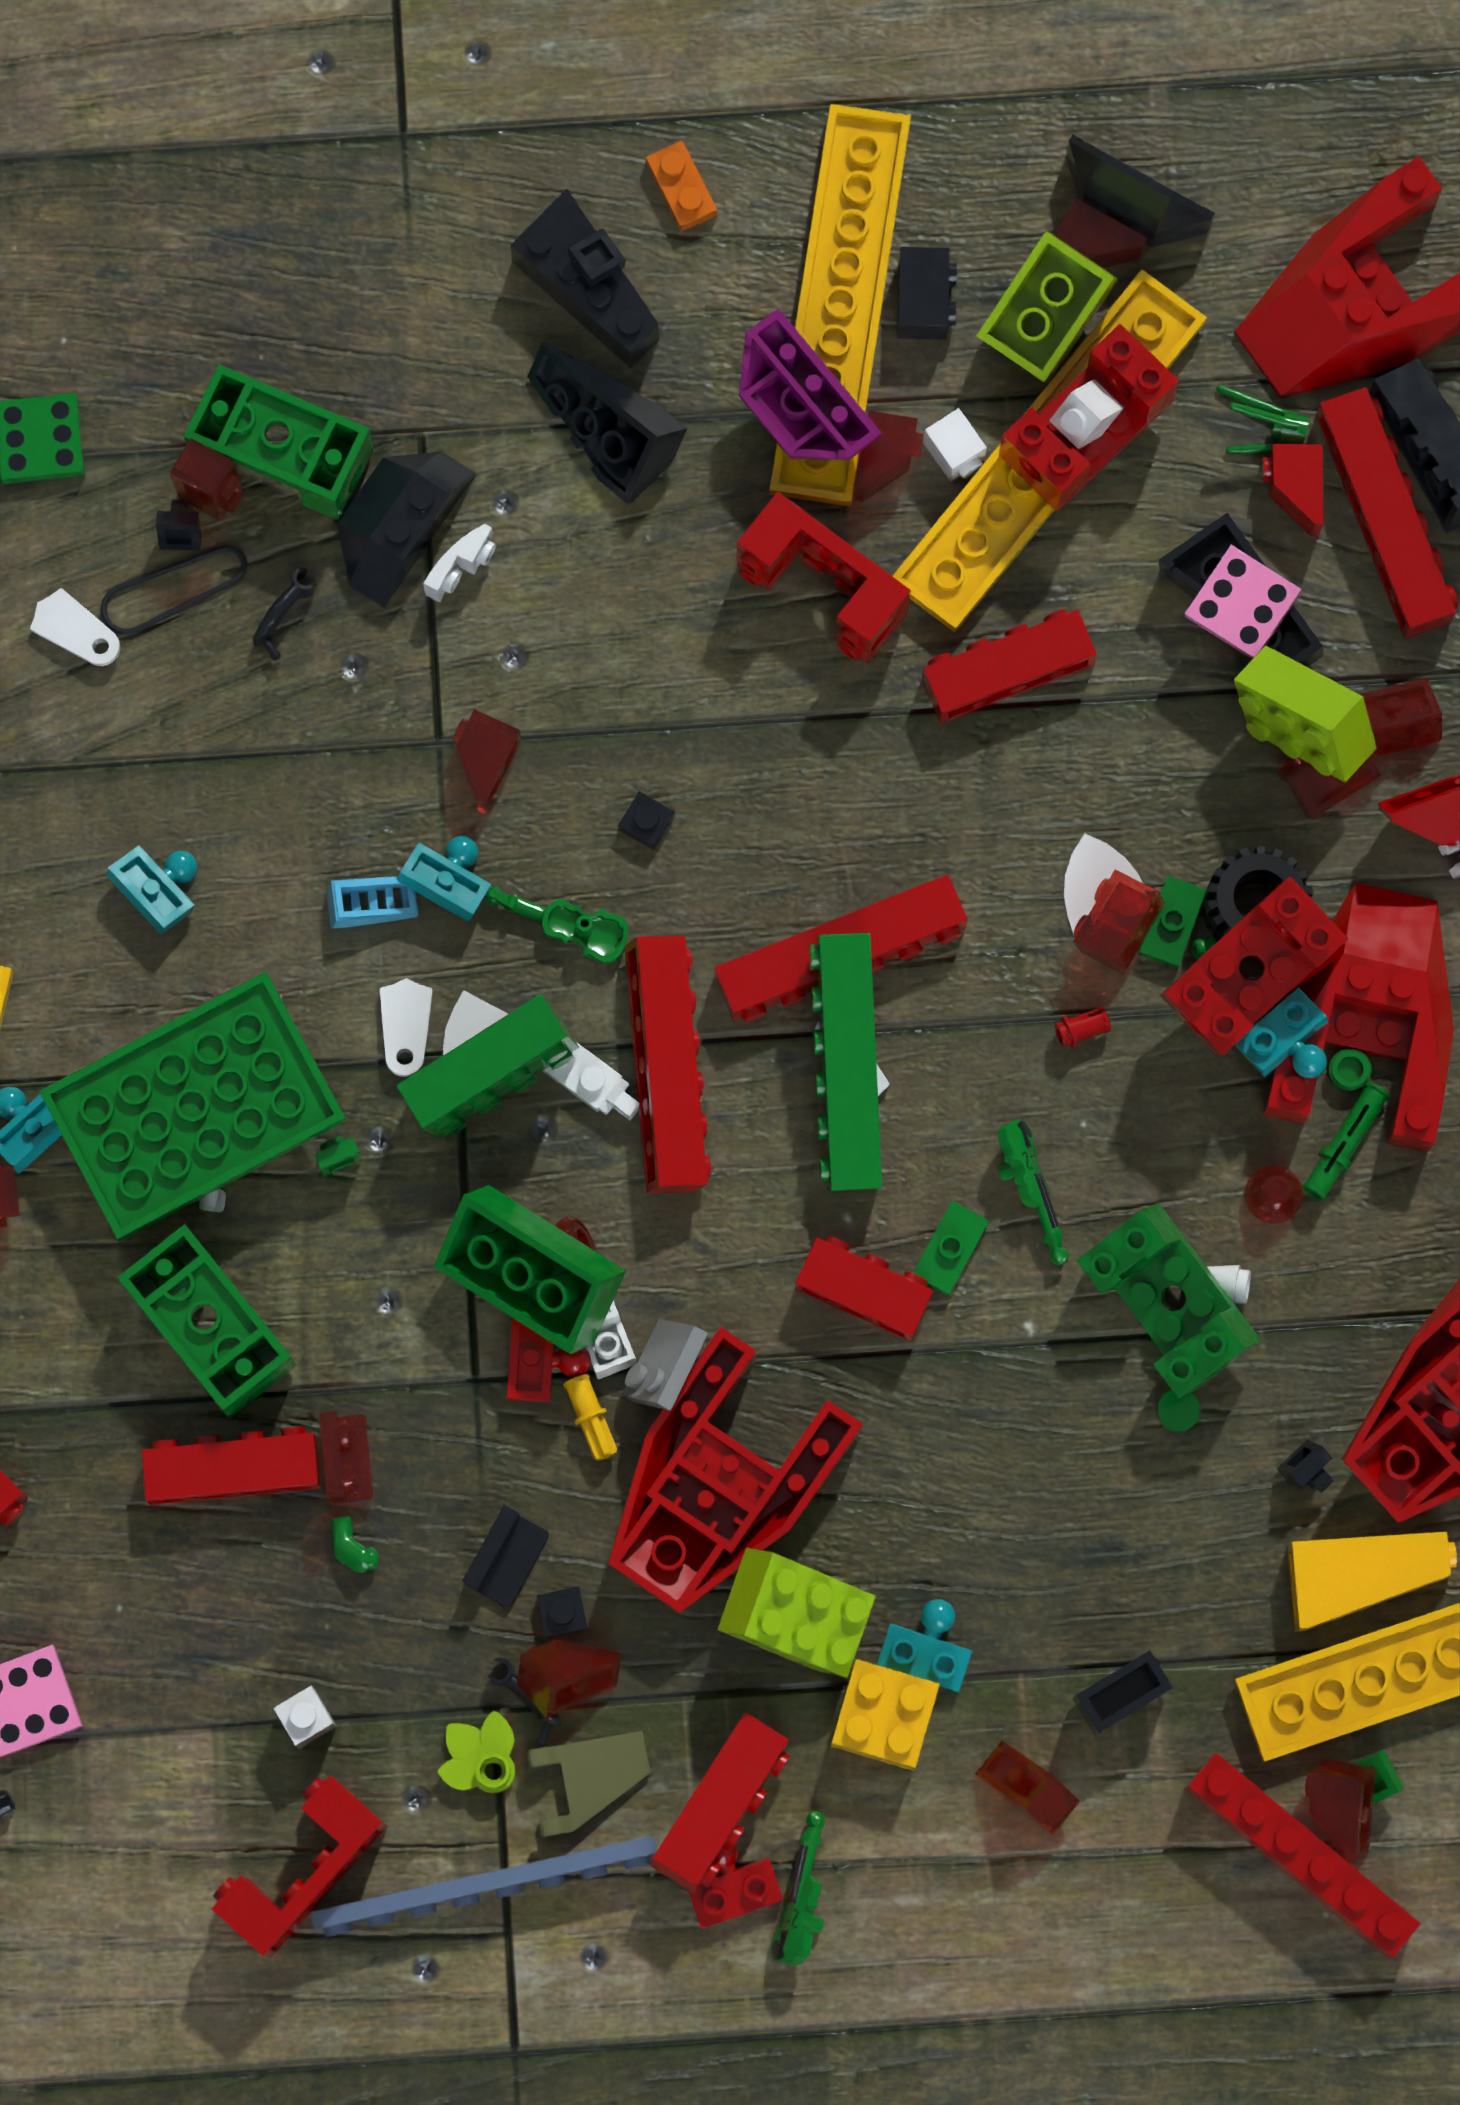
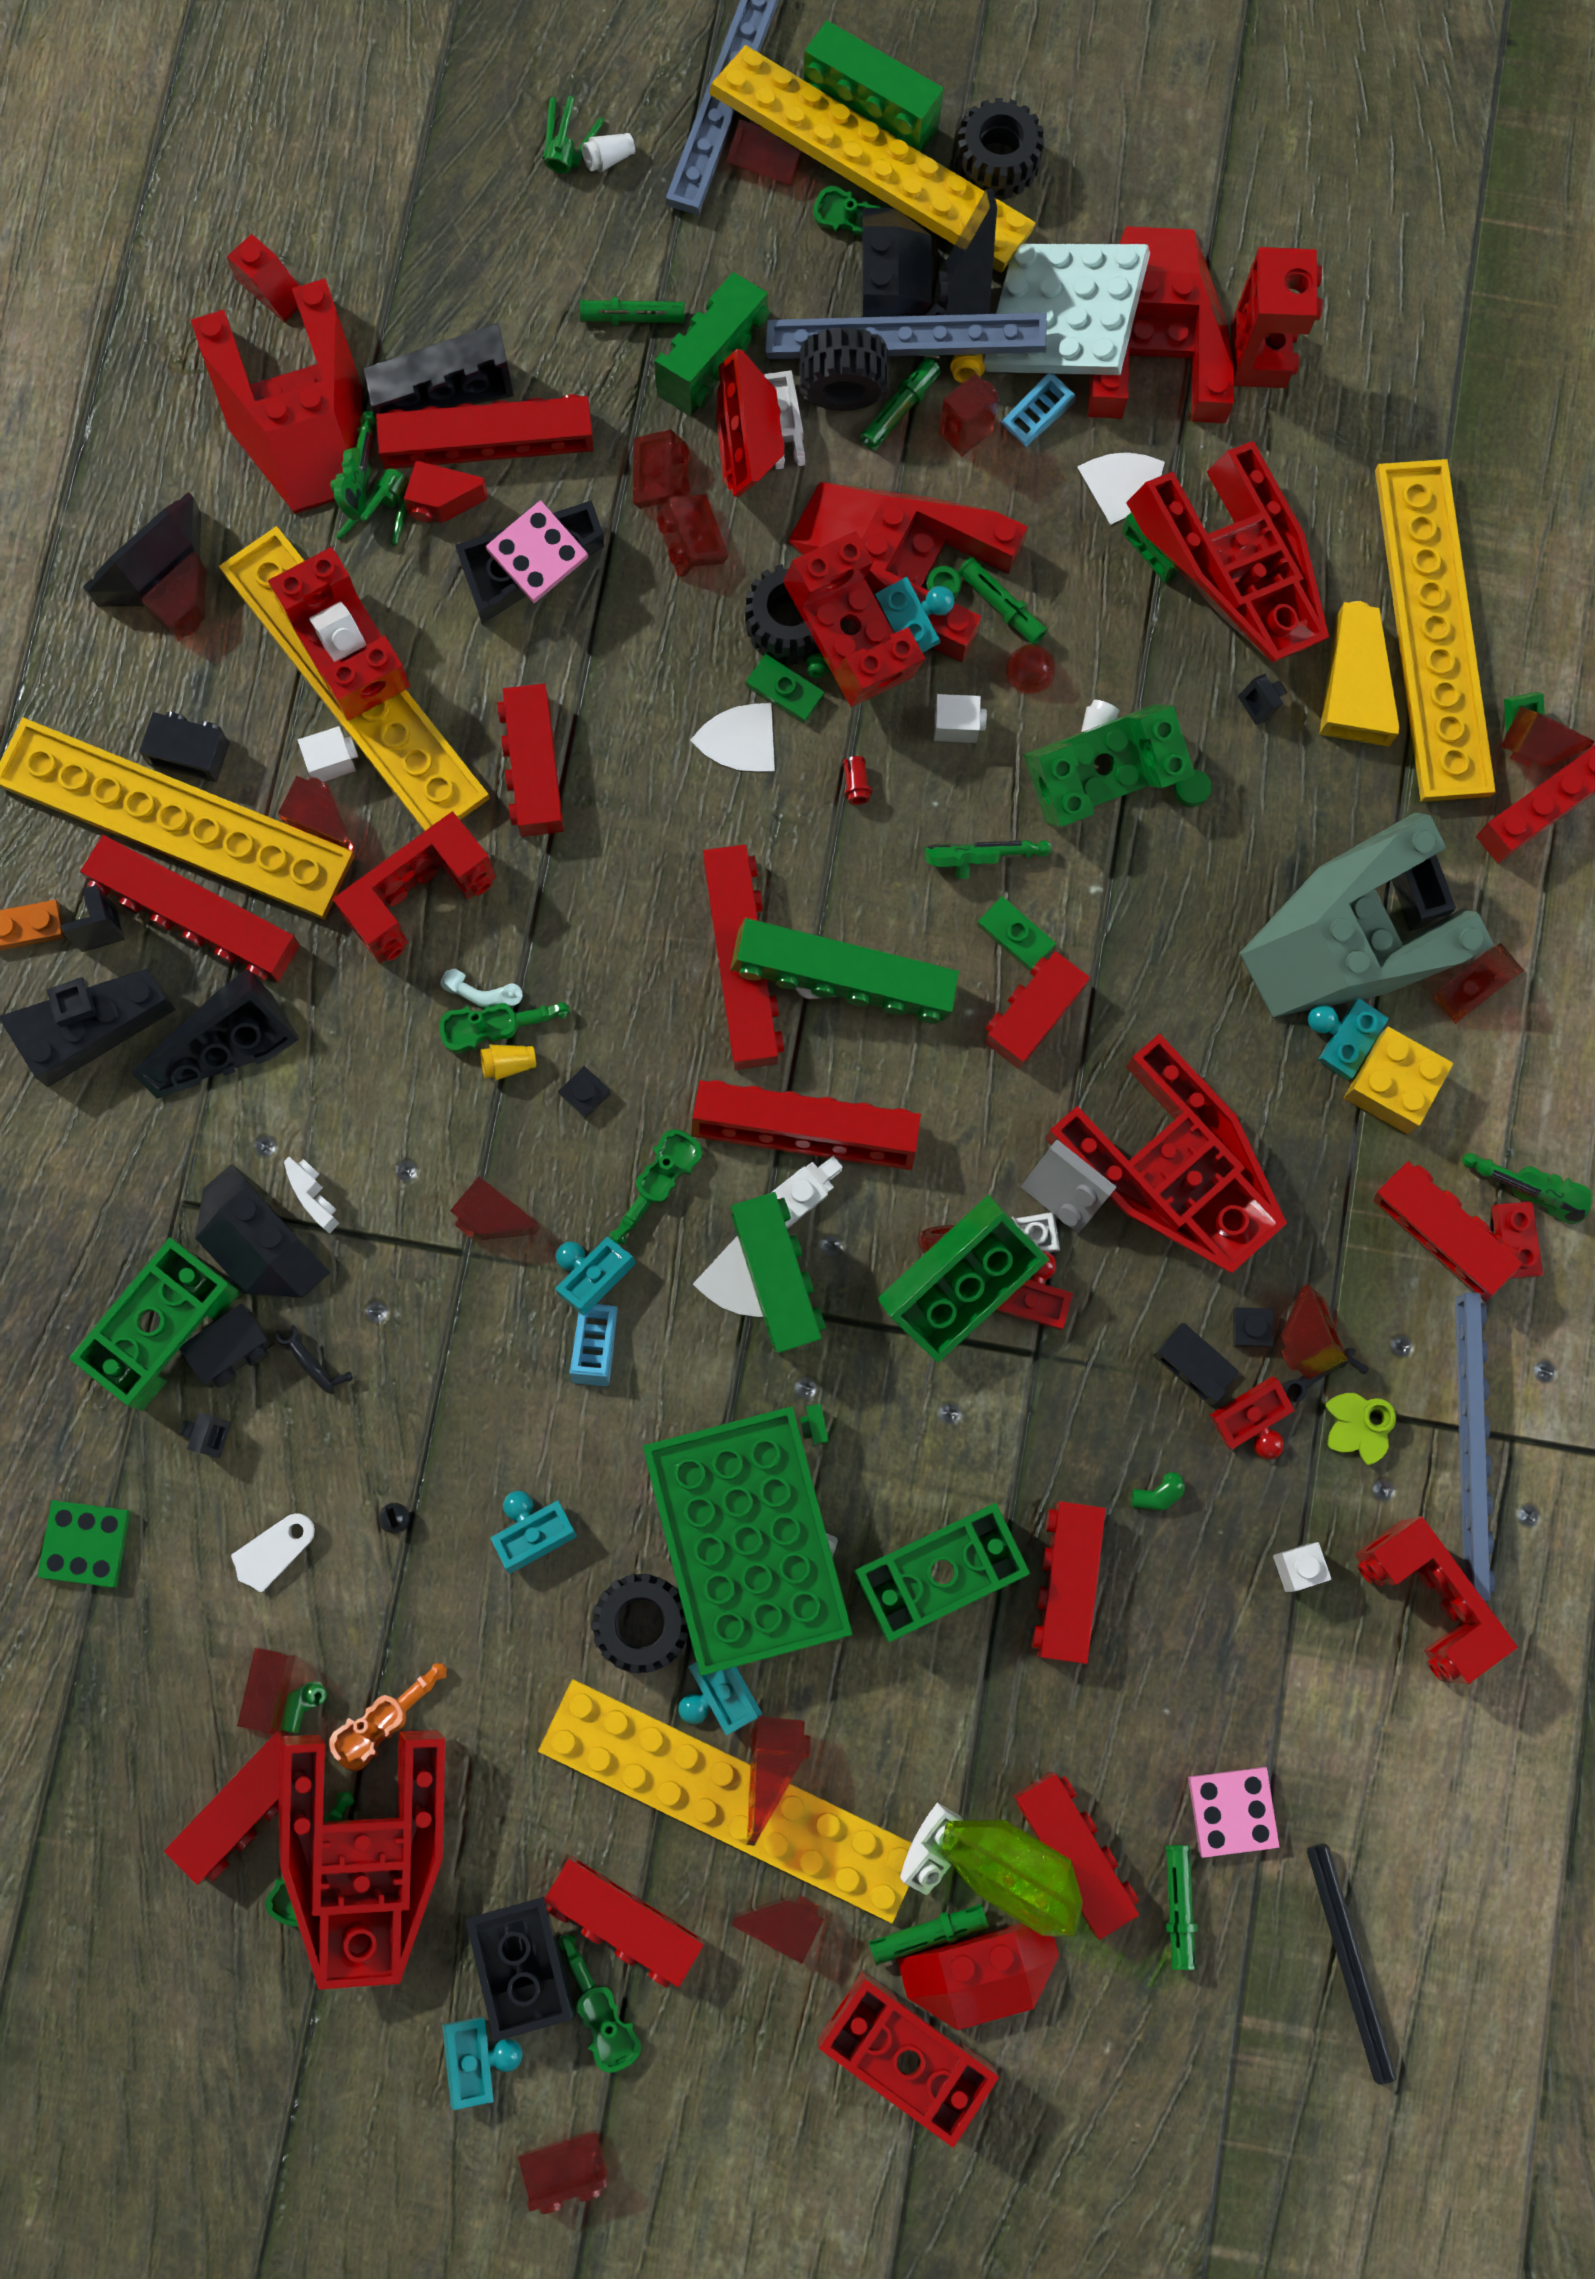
camera: 80 degrees left, 0 degrees up
black piece [100,545,248,635] -> none
clear red brick [170,438,243,522] -> none
clear red bracket [319,1411,373,1504] -> none
white piece [380,978,433,1077] -> none
olive flag [526,1730,650,1839] -> none
yellow axle [563,1374,617,1460] -> none
lime brick [717,1548,876,1678] -> none
magenta wedge [739,308,882,460] -> none
lime brick [976,231,1118,383] -> none
clear red brick [1073,869,1165,975] -> none
lime brick [1234,645,1377,783] -> none
none -> black panel [61,885,125,952]
none -> red brick [80,835,300,982]
none -> black brick [179,1303,274,1389]
none -> green piece [330,411,376,520]
none -> black hinge [379,1503,411,1534]
none -> green piece [439,1002,570,1054]
none -> light aqua piece [440,969,523,1007]
none -> yellow cone [480,1044,536,1081]
none -> black tyre [591,1574,689,1673]
none -> white brick [934,694,987,743]
none -> red plate [1209,1376,1295,1460]
none -> sand green wedge [1239,812,1494,1017]

